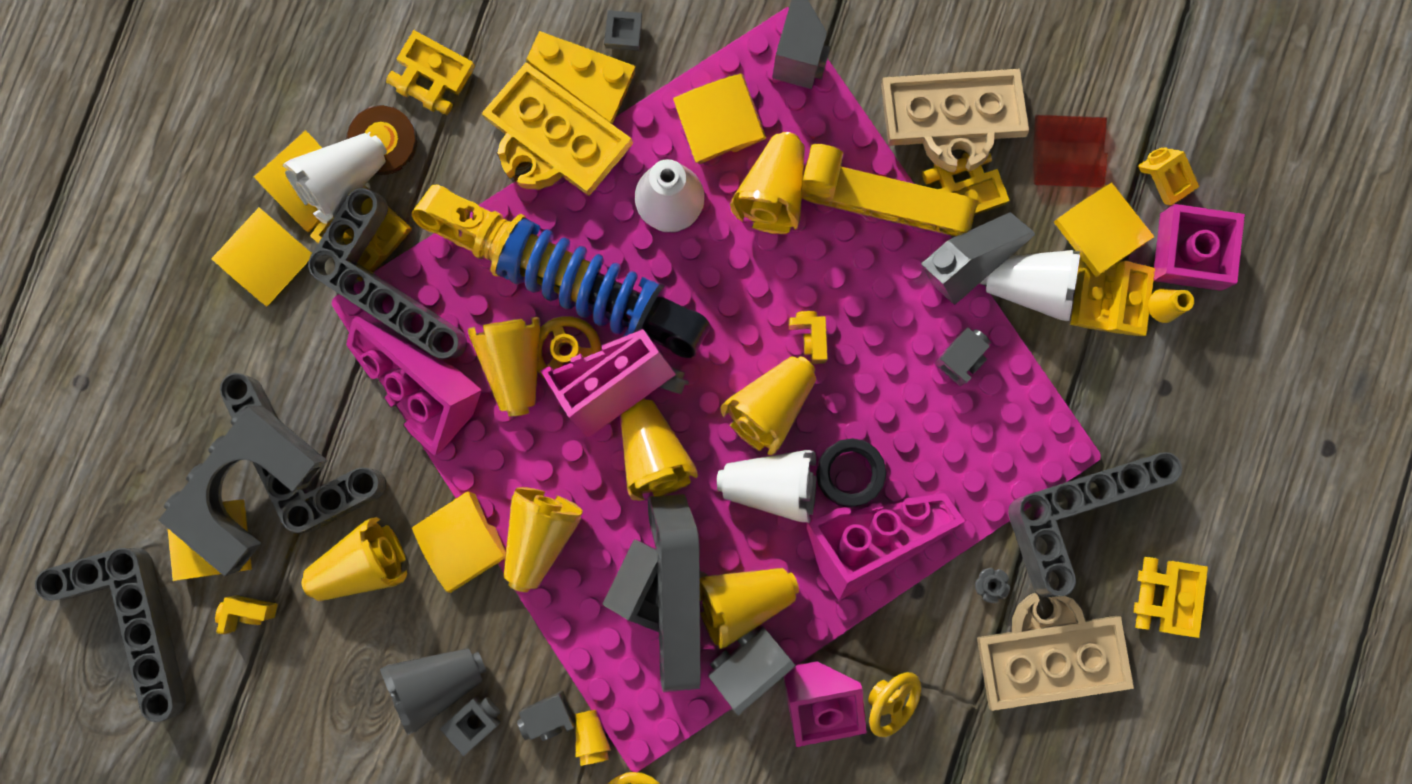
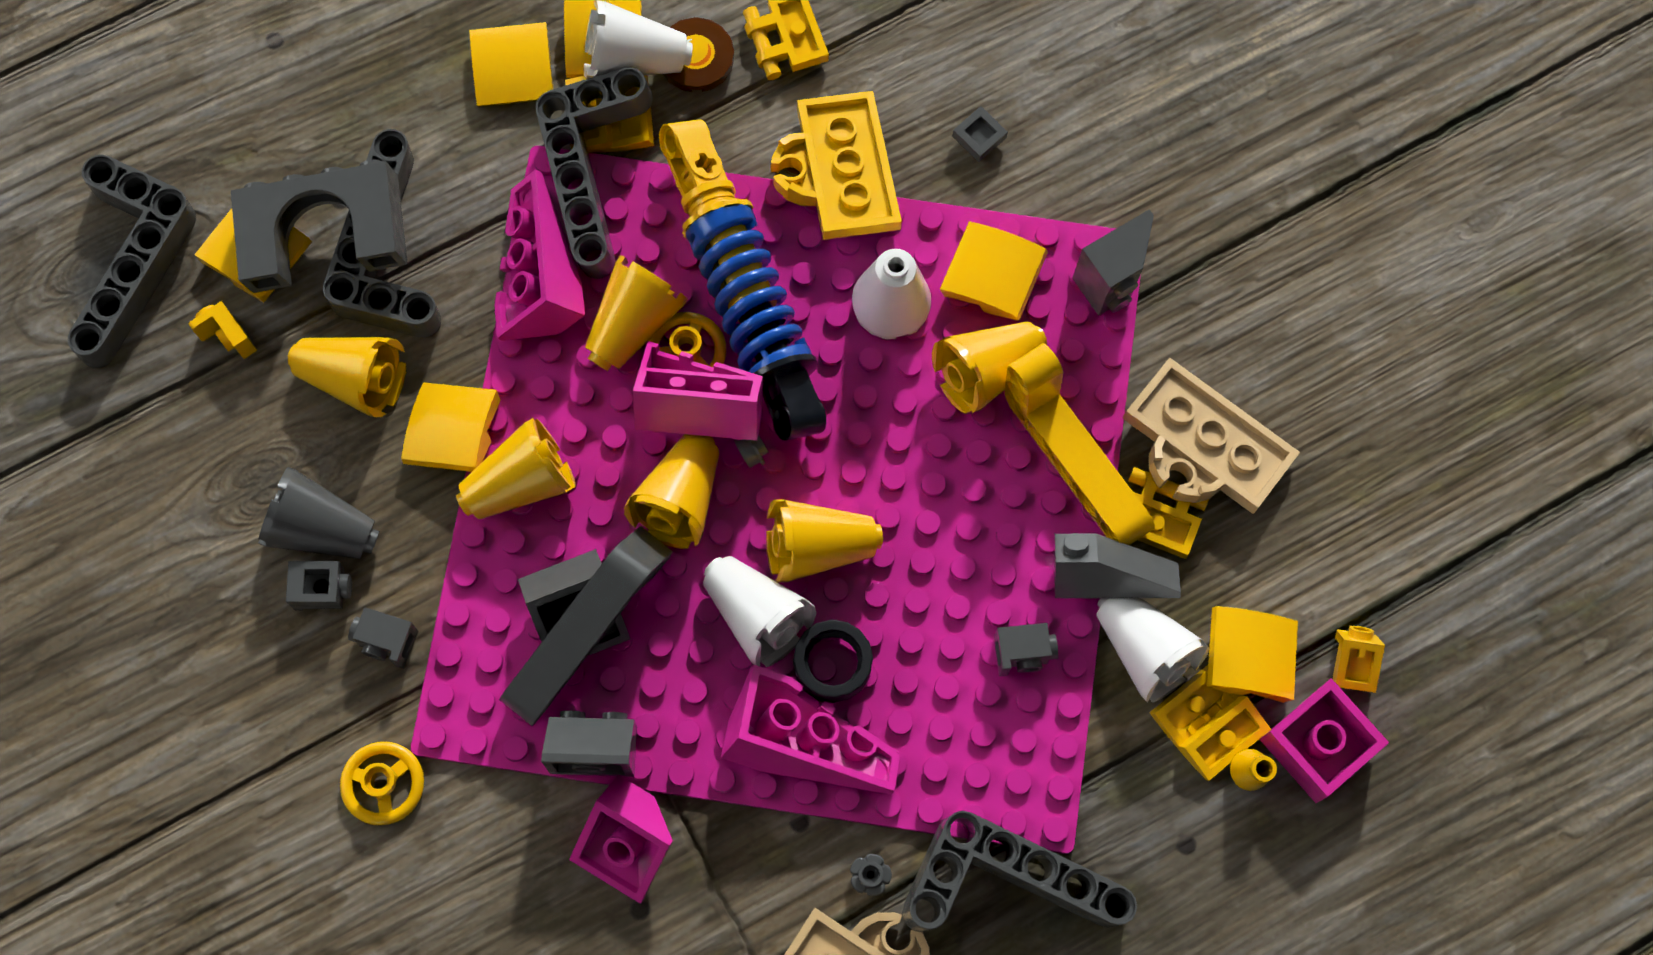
camera: 40 degrees right, 10 degrees down
yellow wing [526,31,635,124] -> none
yellow cone [575,710,611,766] -> none
yellow cone [699,568,799,649] -> none
yellow bracket [789,311,827,364] -> none
yellow piece [868,672,922,737] -> none
clear red slope [1033,115,1108,188] -> none

